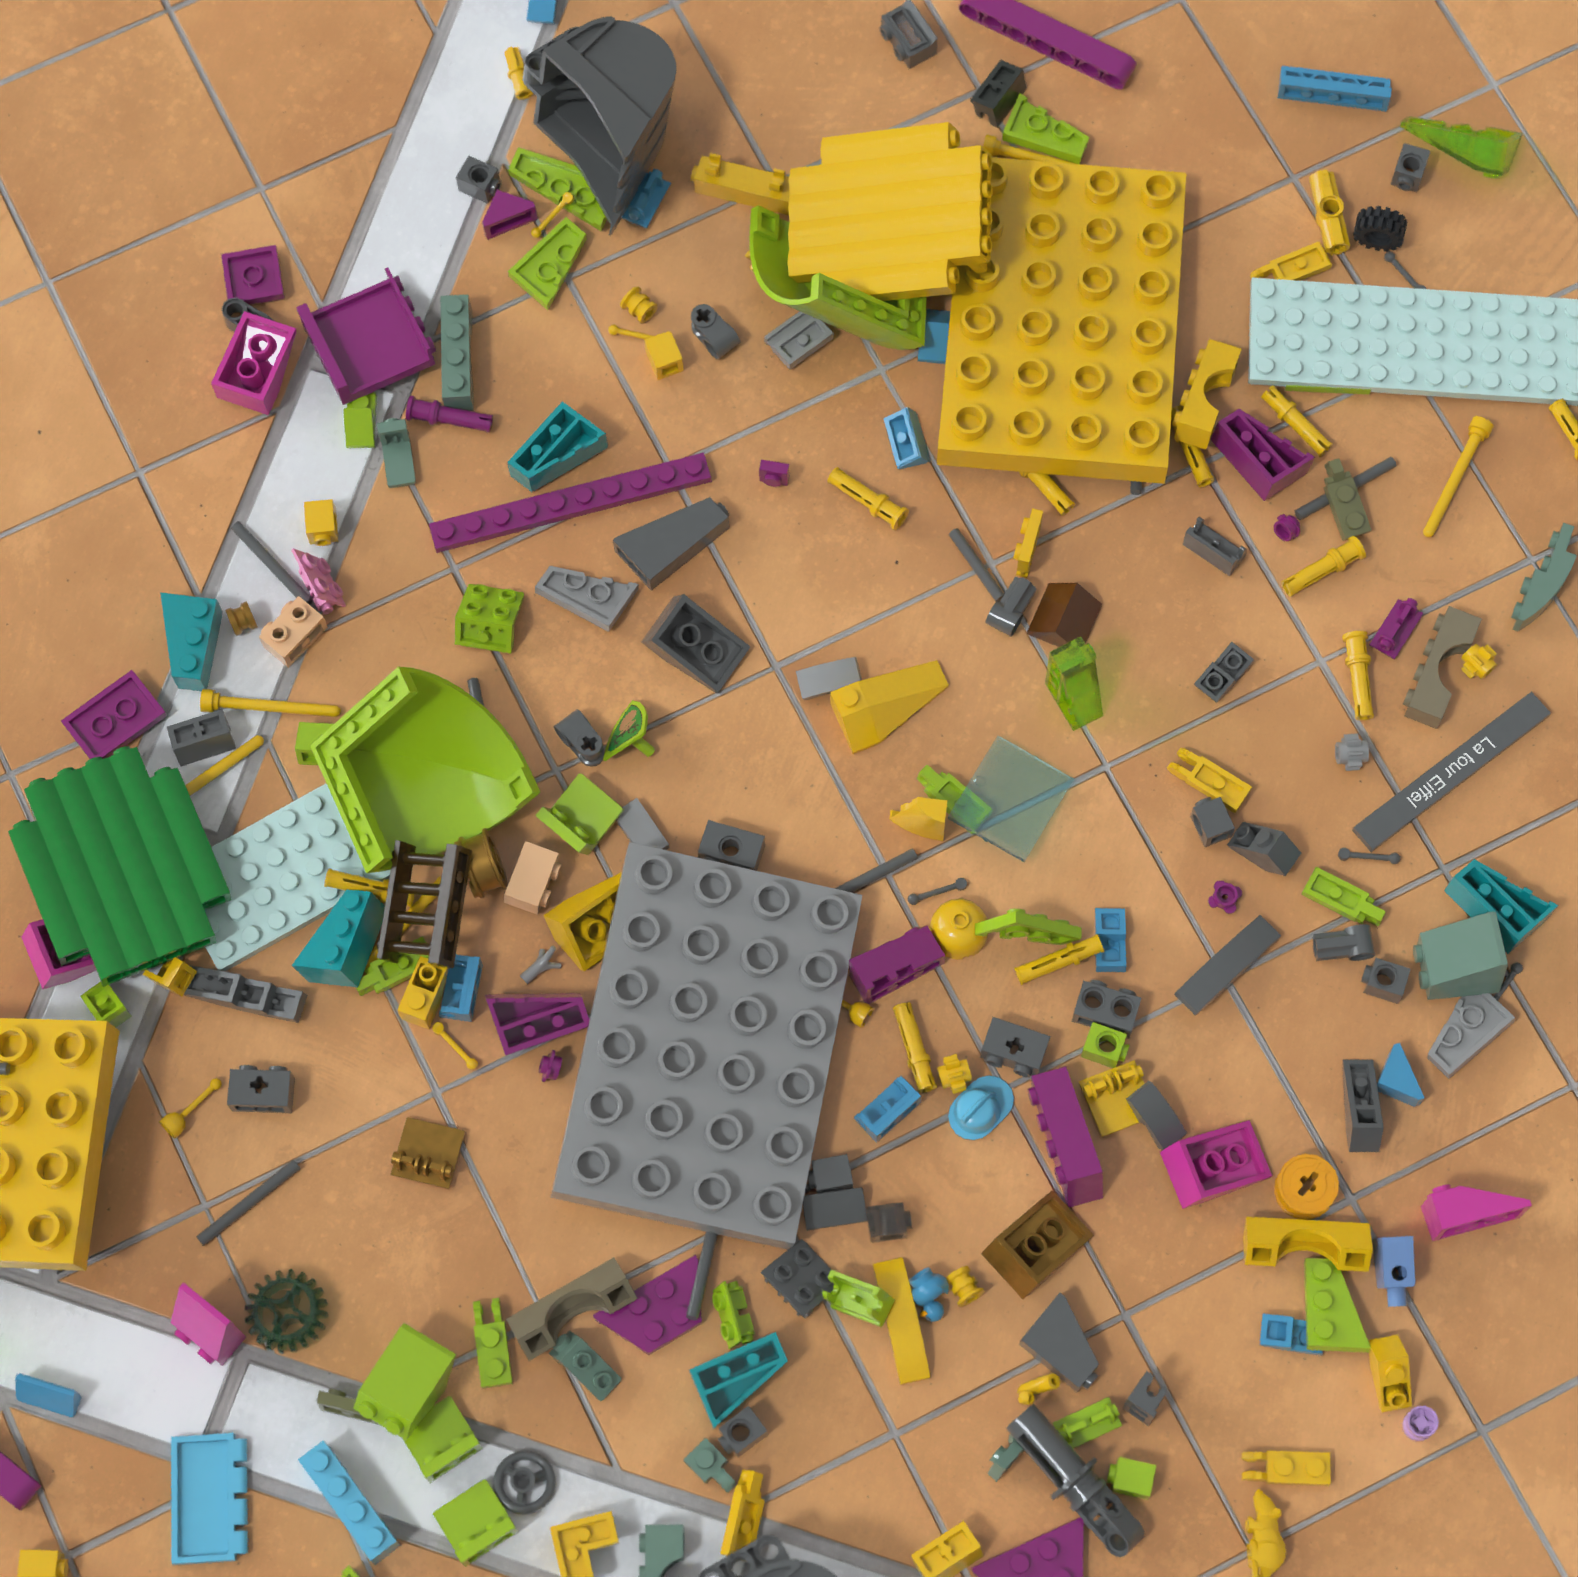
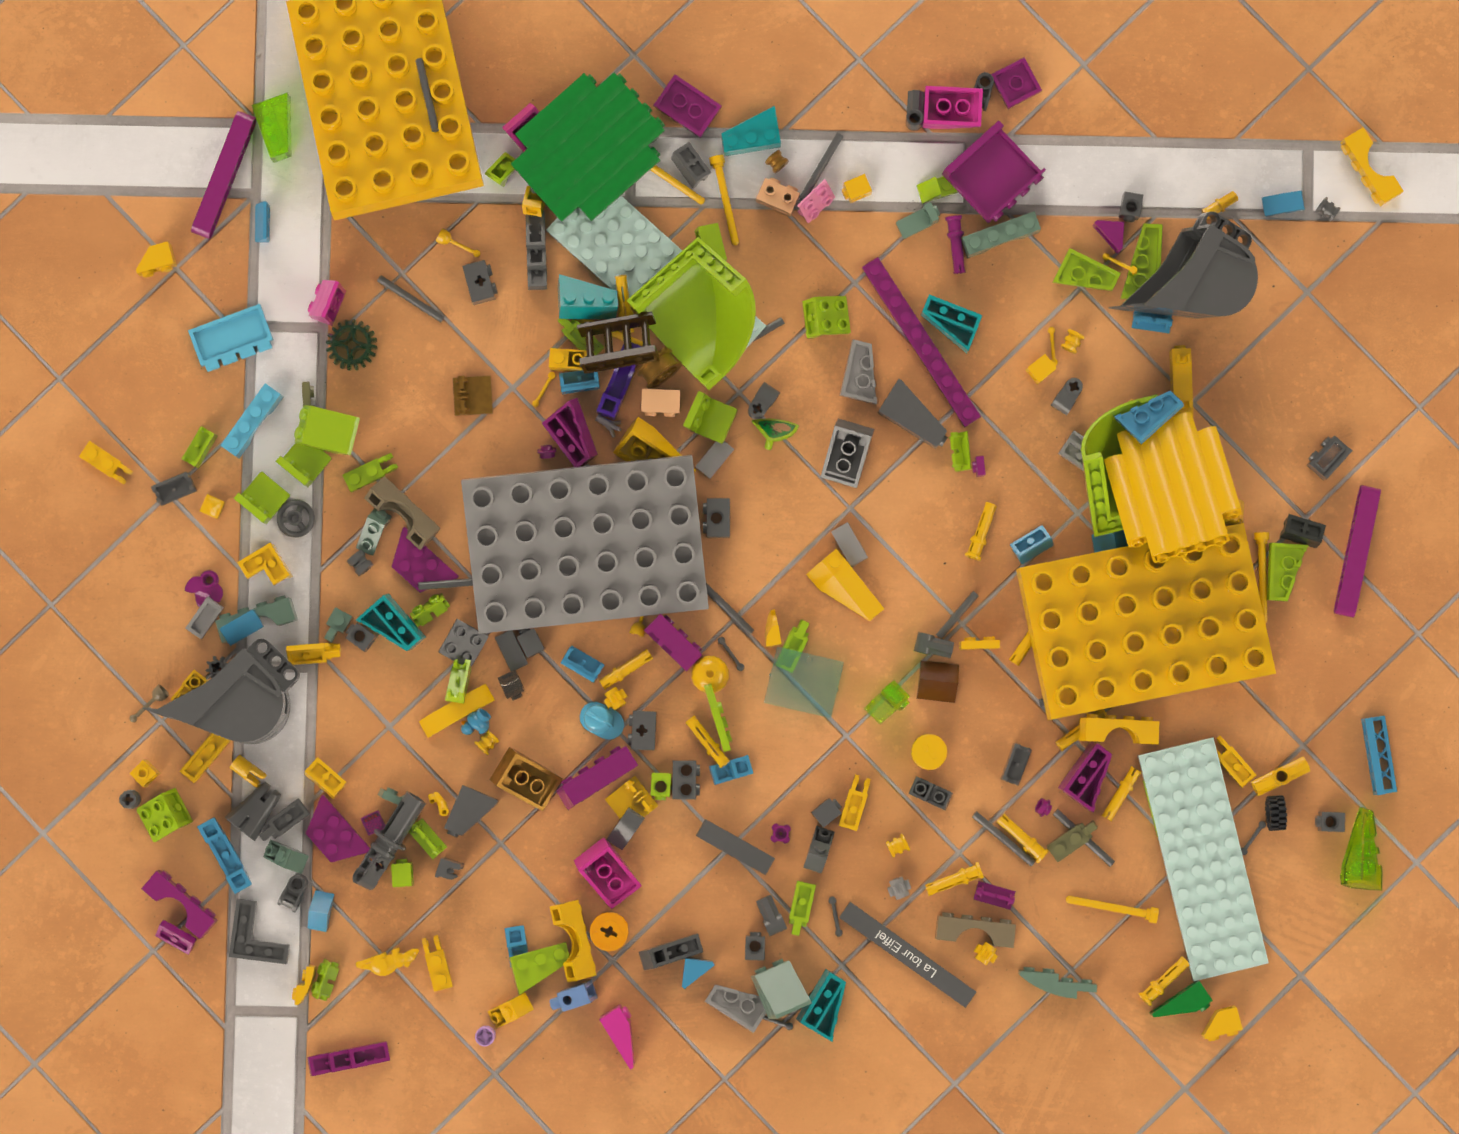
camera: 70 degrees right, 15 degrees up
none -> dark grey wheel [347,550,374,576]
none -> tile [360,810,385,836]
none -> dark purple arch [596,342,642,420]
none -> yellow bush [886,834,910,858]
none -> dark grey piece [906,90,925,131]
none -> yellow head [911,734,947,770]
none -> lime hinge [949,431,972,472]
none -> dark grey bar [972,811,1036,866]
none -> dark azure wing [1114,391,1184,444]

